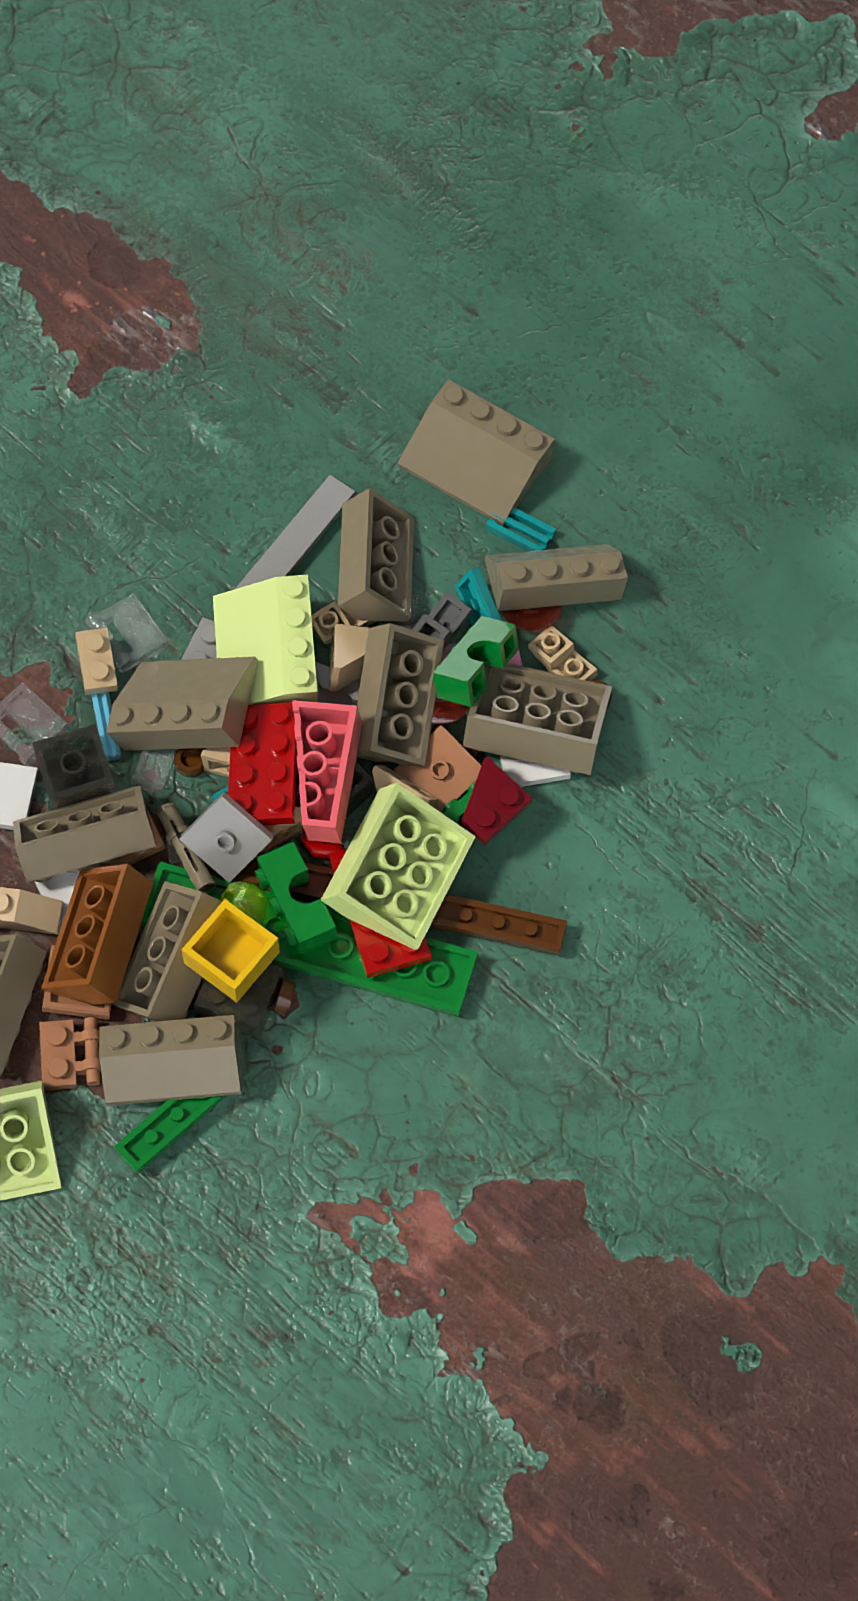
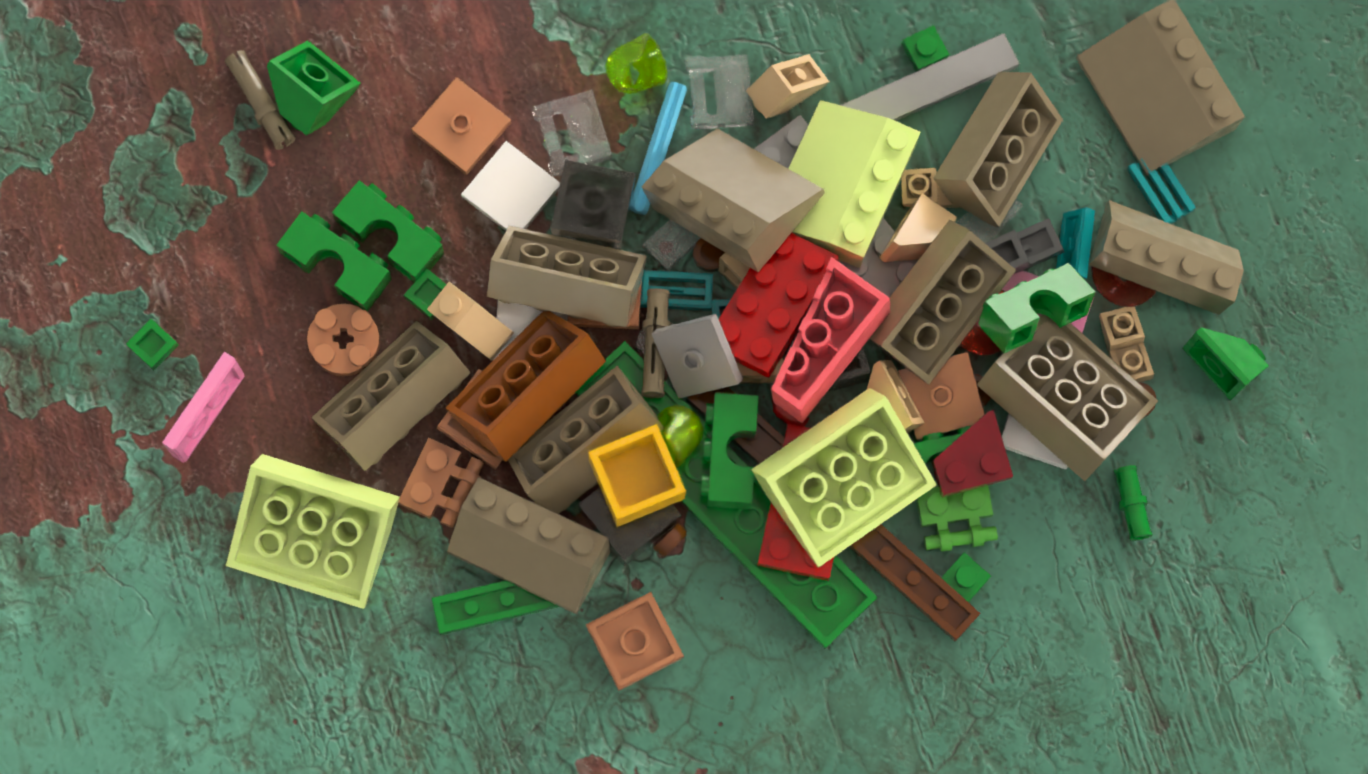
camera: 25 degrees right, 10 degrees up
tan plate [75,628,117,695] -> none
none -> nougat plate [586,592,684,691]
none -> clear neon green hair [605,33,668,94]
none -> teal tile [641,270,713,311]
none -> tan slope [746,55,829,119]
none -> green plate [902,25,949,72]
none -> bright green plate [916,485,998,552]
none -> green plate [941,552,991,602]
none -> green pin [1114,465,1153,541]
none -> green slope [1182,327,1269,401]

